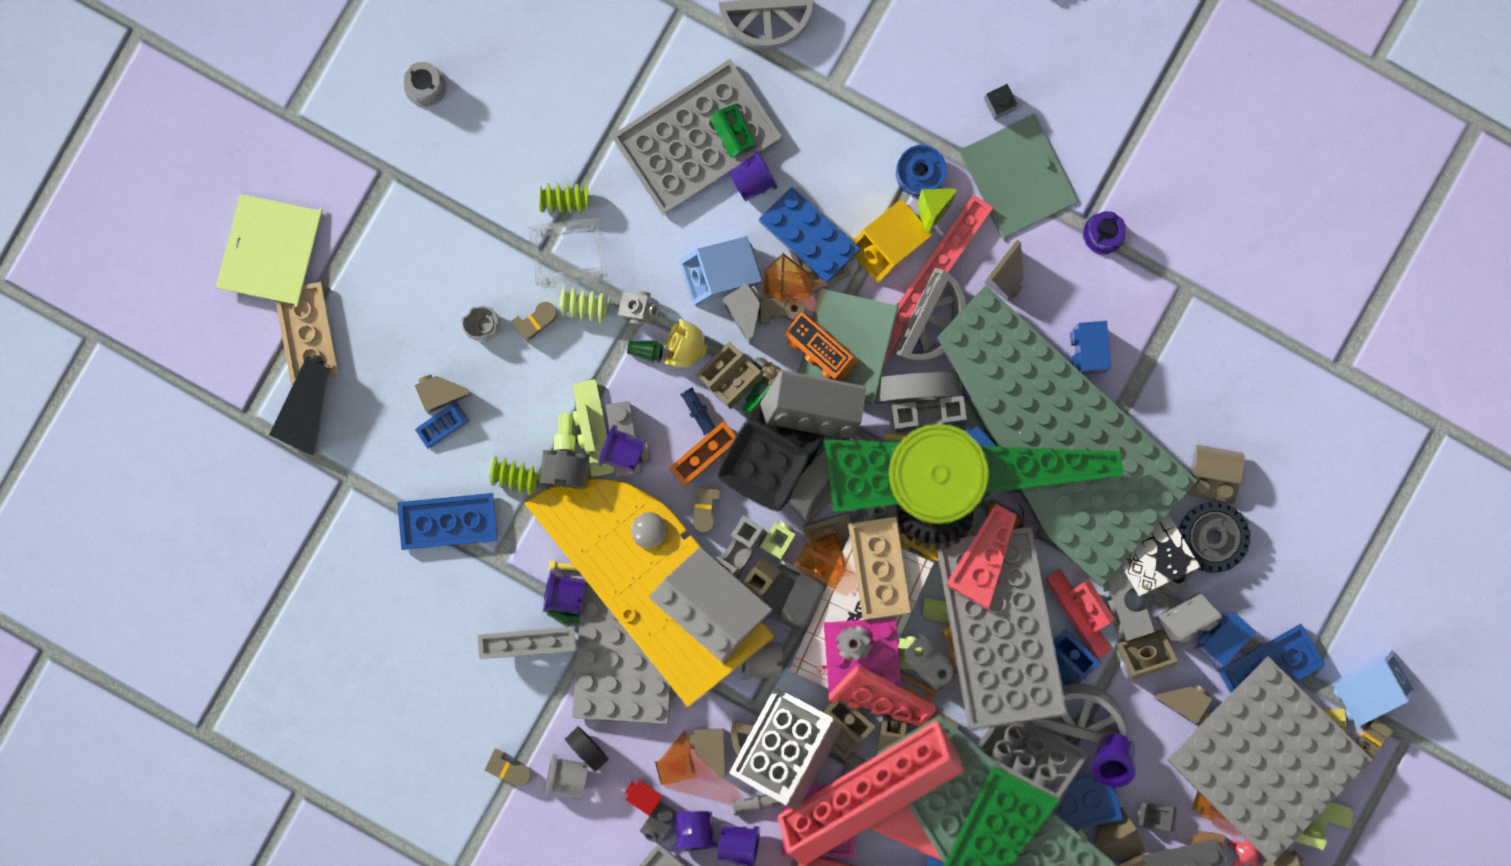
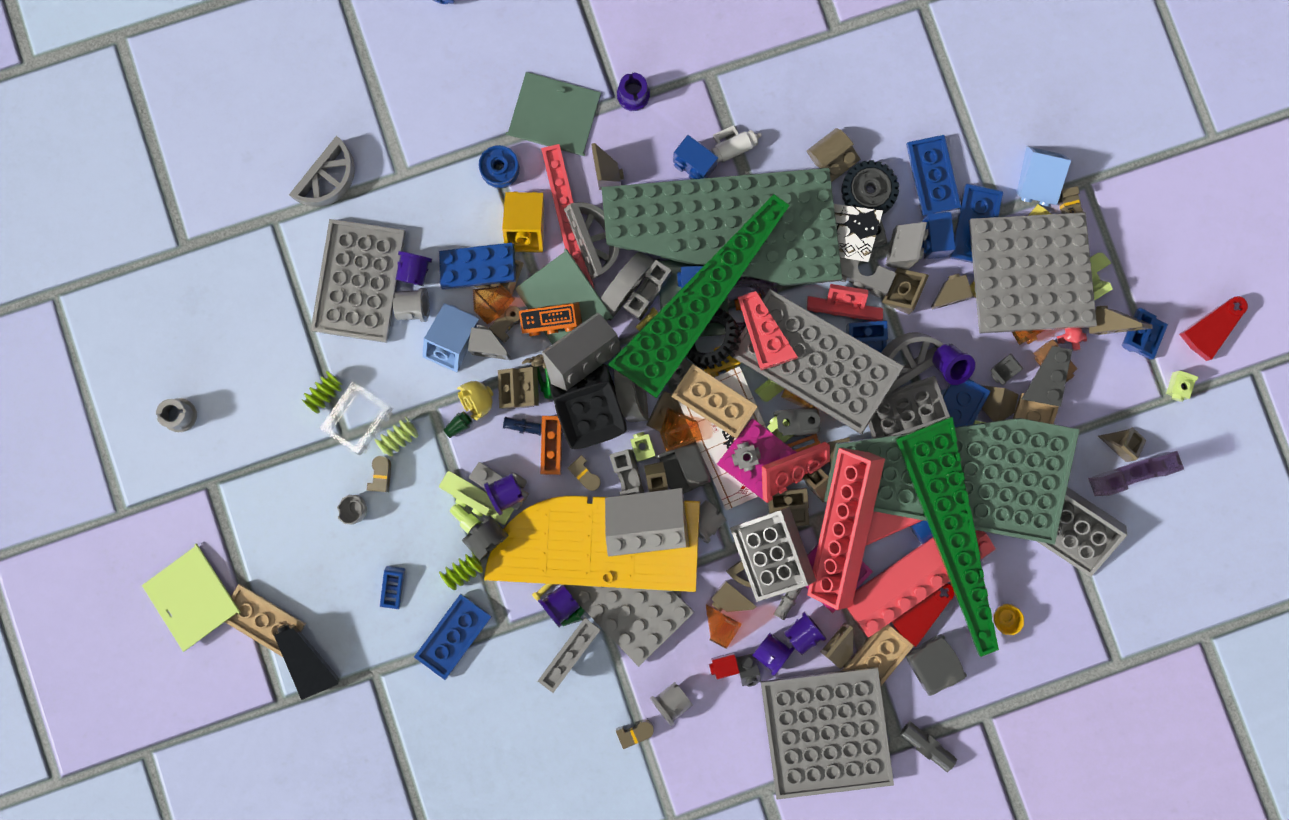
camera: 45 degrees left, 0 degrees up
dark tan slope [415,374,472,413] -> none
black tyre [565,726,609,772] -> none
light grey brick [618,290,659,326] -> none
light grey hair [631,512,667,549] -> none
green slope [710,104,757,158] -> none
lime brick [889,424,988,523] -> none
lime slope [916,188,957,233] -> none
black brick [984,83,1018,120] -> none
none -> light grey piece [393,288,430,322]
none -> white piece [711,125,762,163]
none -> blue plate [906,135,961,217]

